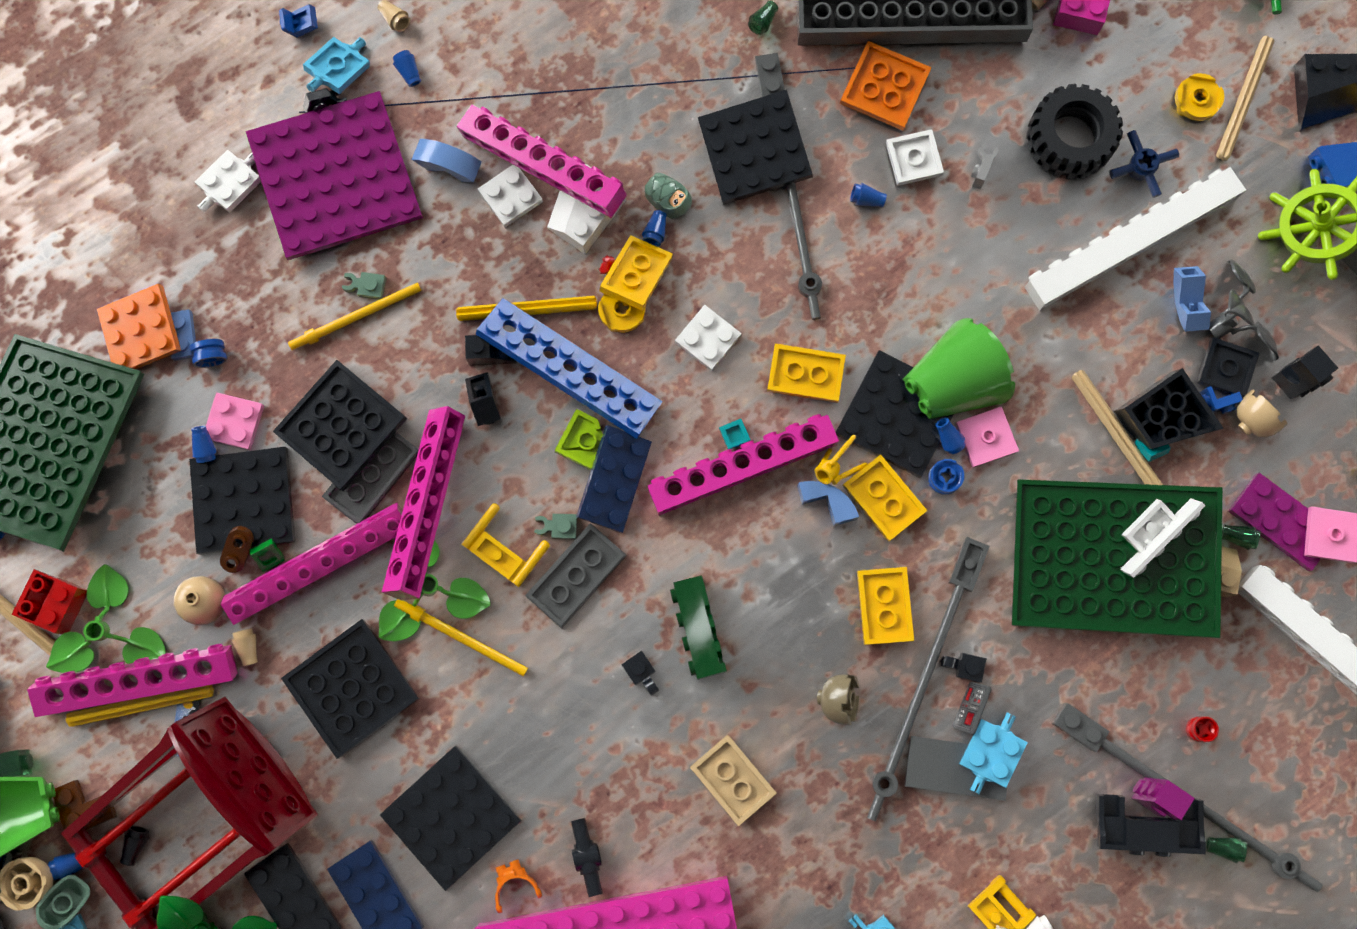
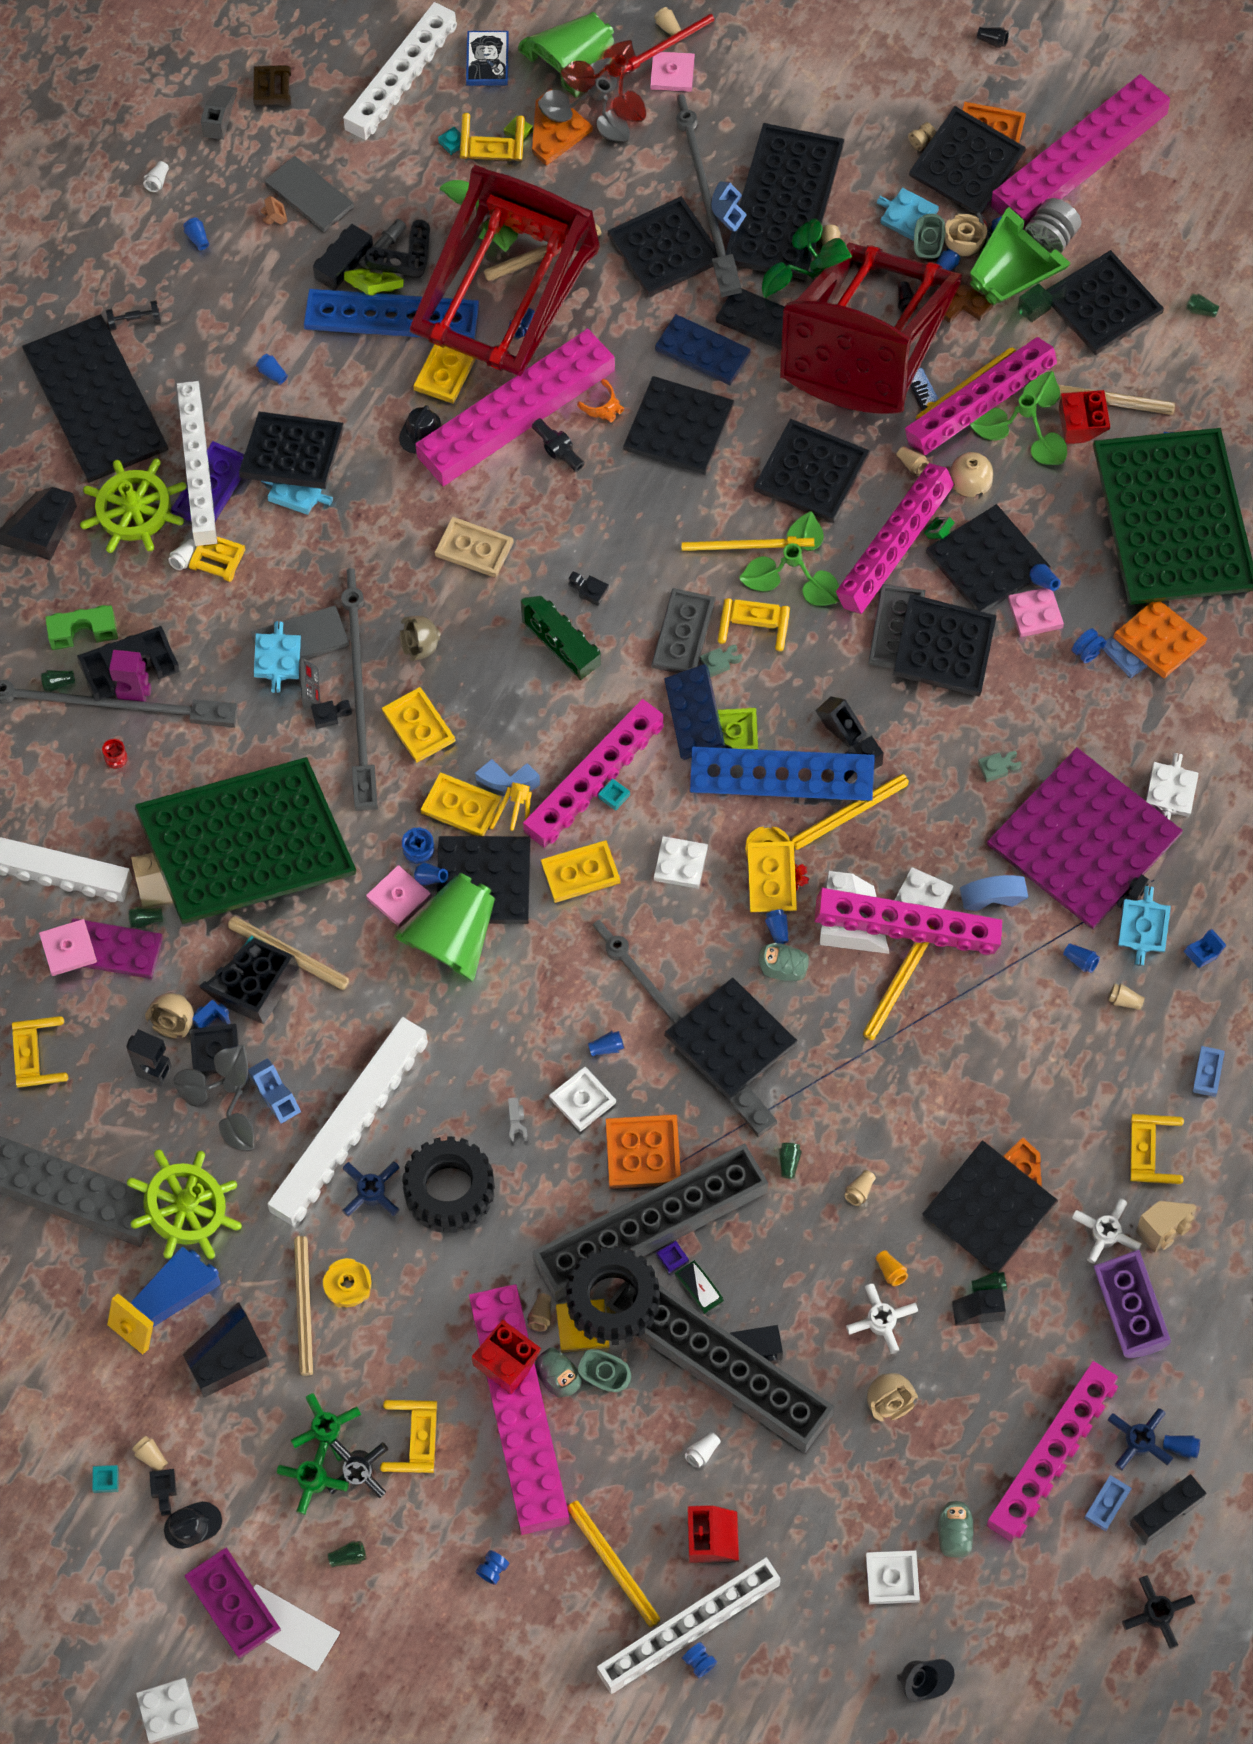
camera: 150 degrees right, 15 degrees down
reddish brown plate [220,526,254,573] -> none
yellow bar [288,282,422,351] -> none
dark pink brick [382,406,465,600] -> none
white bracket [1120,499,1205,578] -> none
none -> bright green arch [45,605,118,650]
none -> yellow axle [863,924,935,1040]

